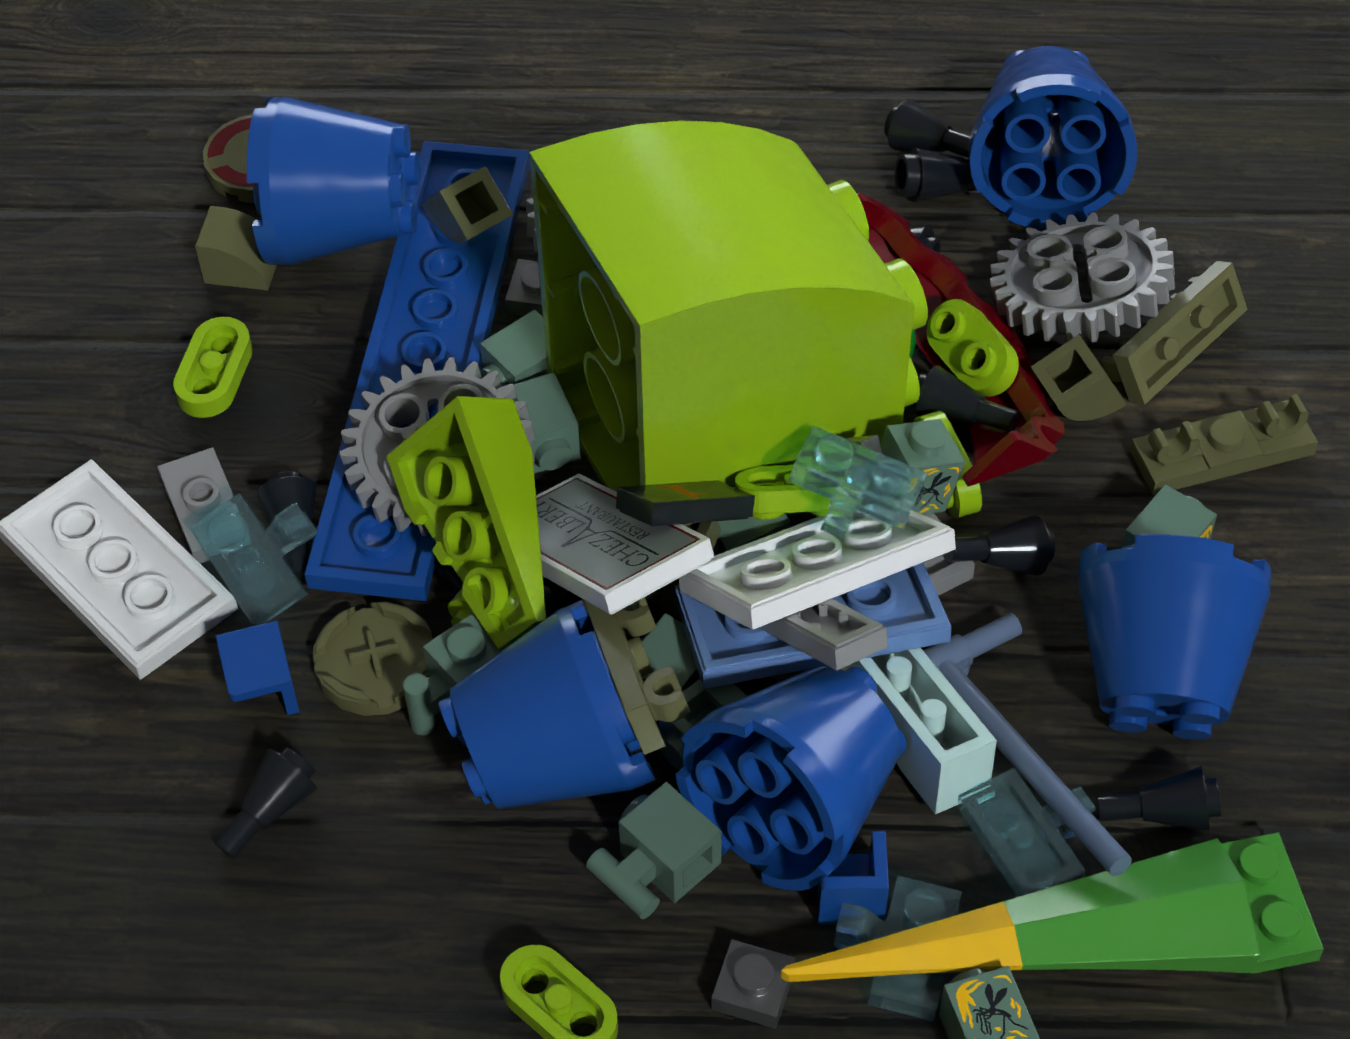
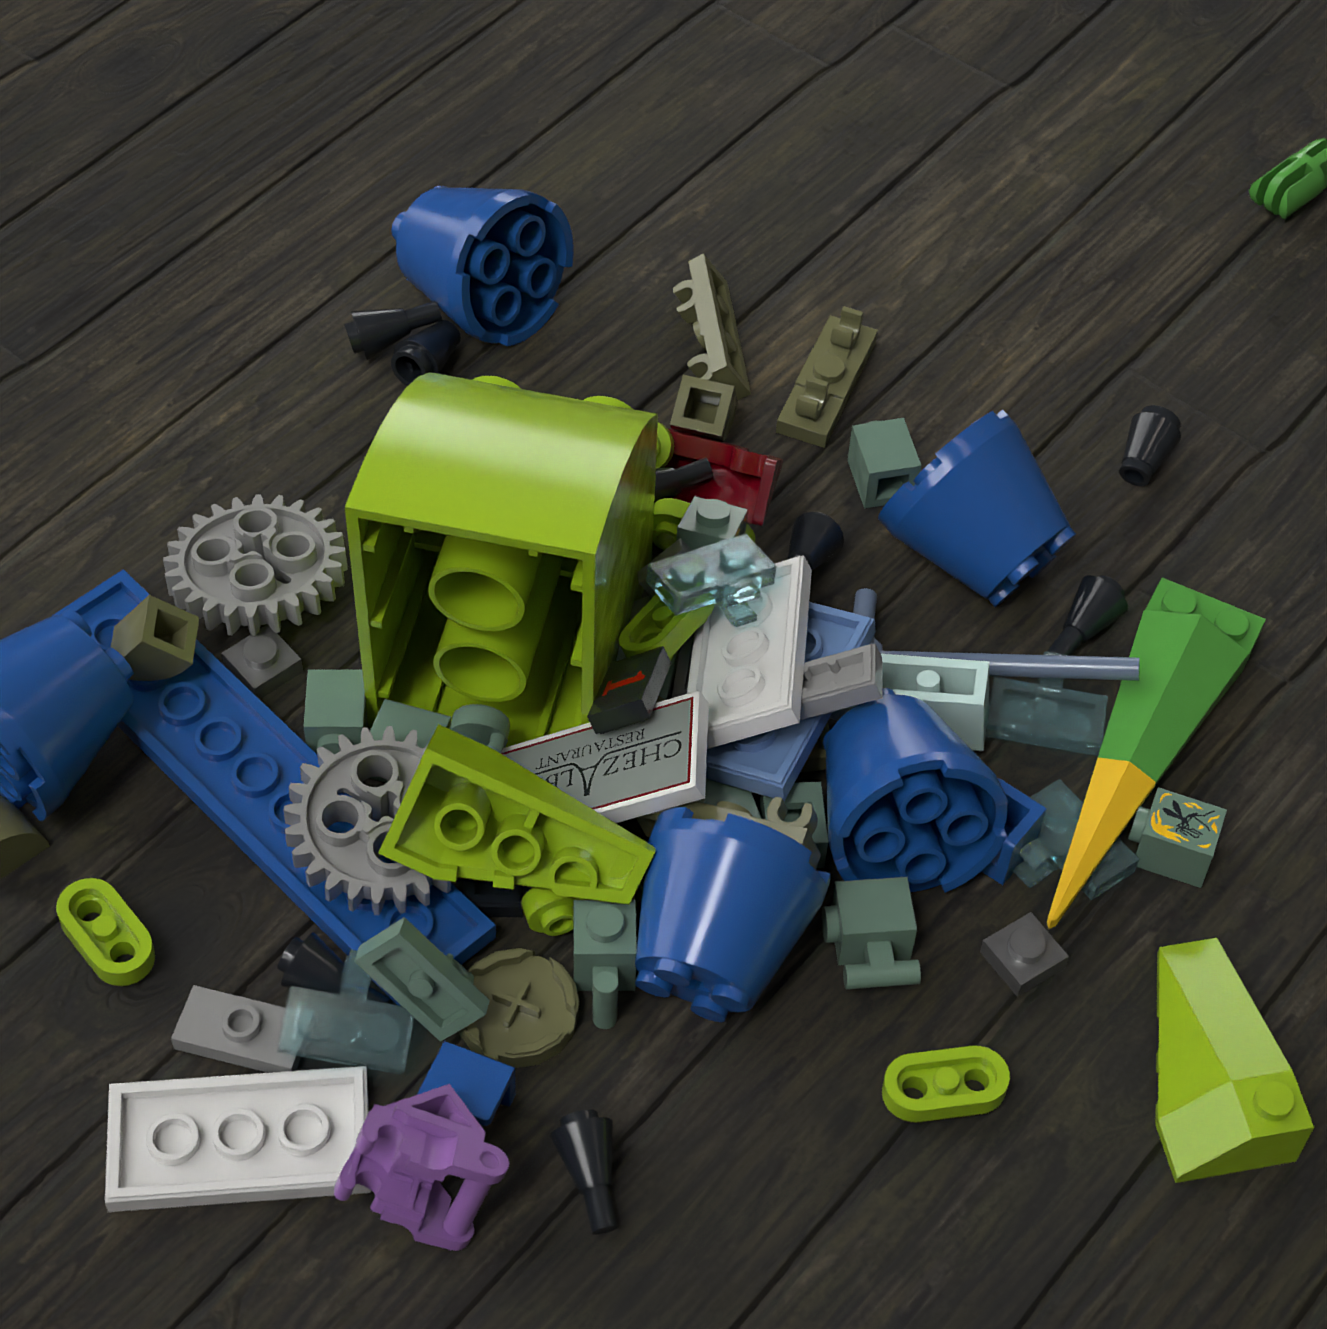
camera: 55 degrees left, 0 degrees up
light grey gear [990,213,1175,342] -> none
none -> medium lavender piece [334,1084,509,1251]
none -> sand green hinge [354,917,490,1042]
none -> sand green tile [450,704,511,753]

